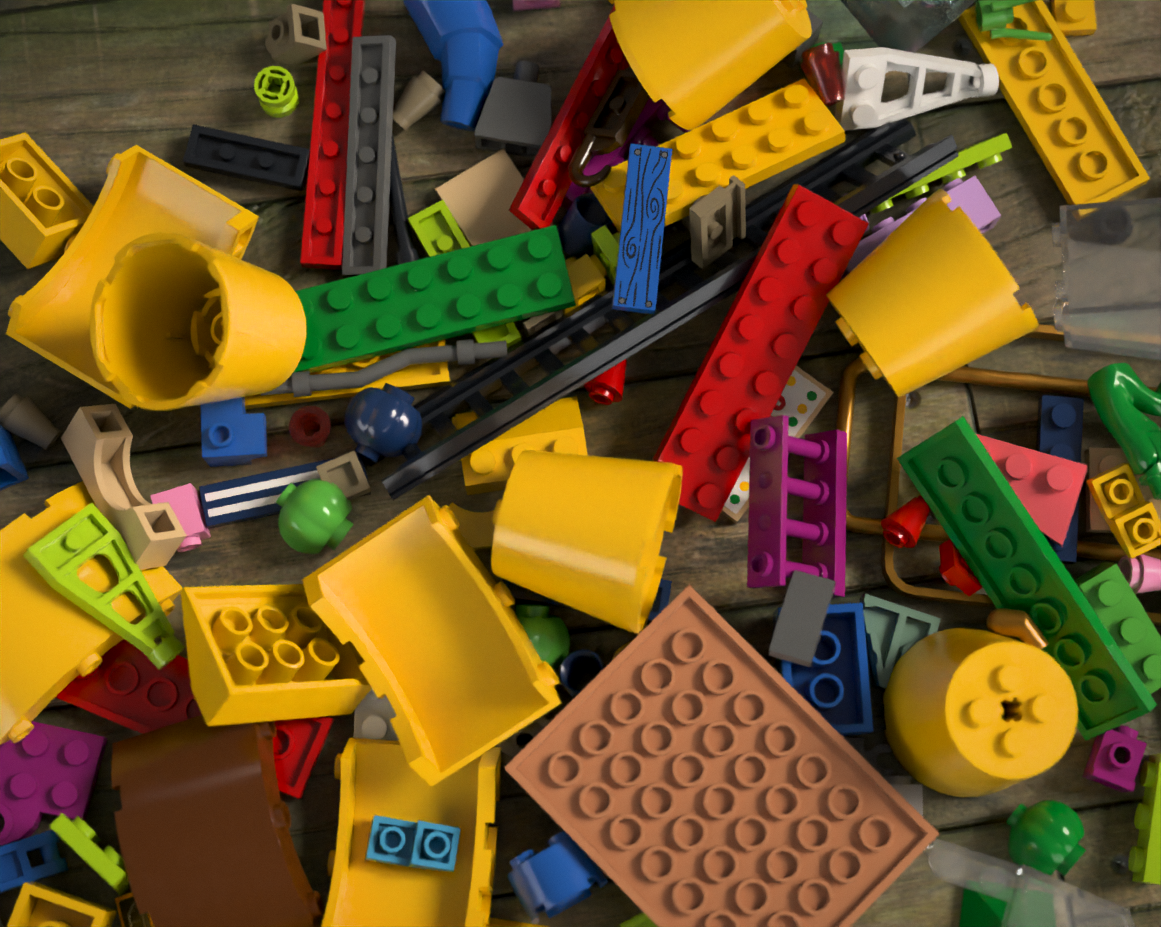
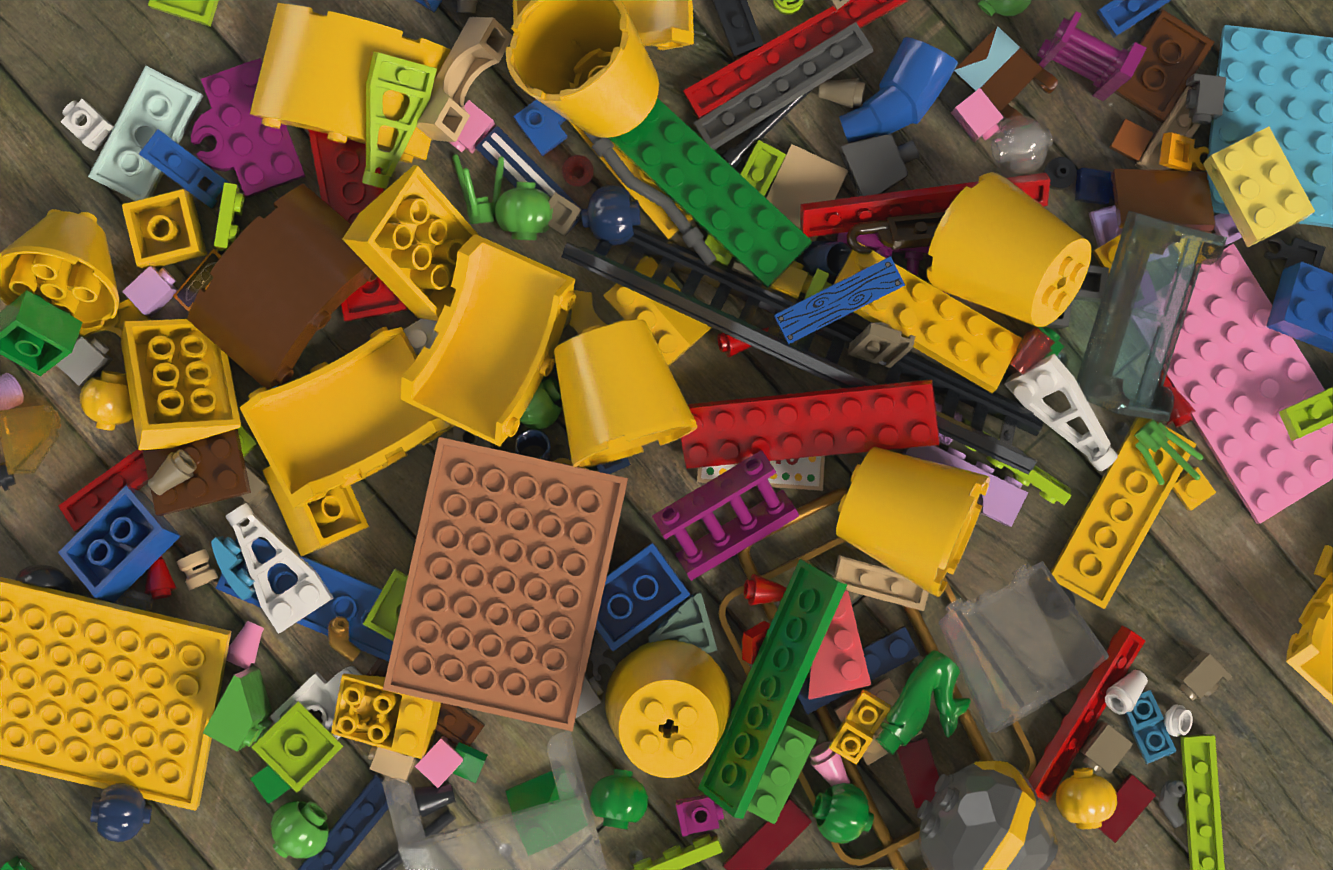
camera: 65 degrees right, 10 degrees up
dark azure slope [365,815,461,872] -> none
blue brick [507,831,608,924] -> none
dark grey slope [768,570,836,667] -> none
pearl gold arm [986,608,1049,650] -> none
none -> bright green plant [452,154,504,224]
none -> tan tile [834,556,929,611]

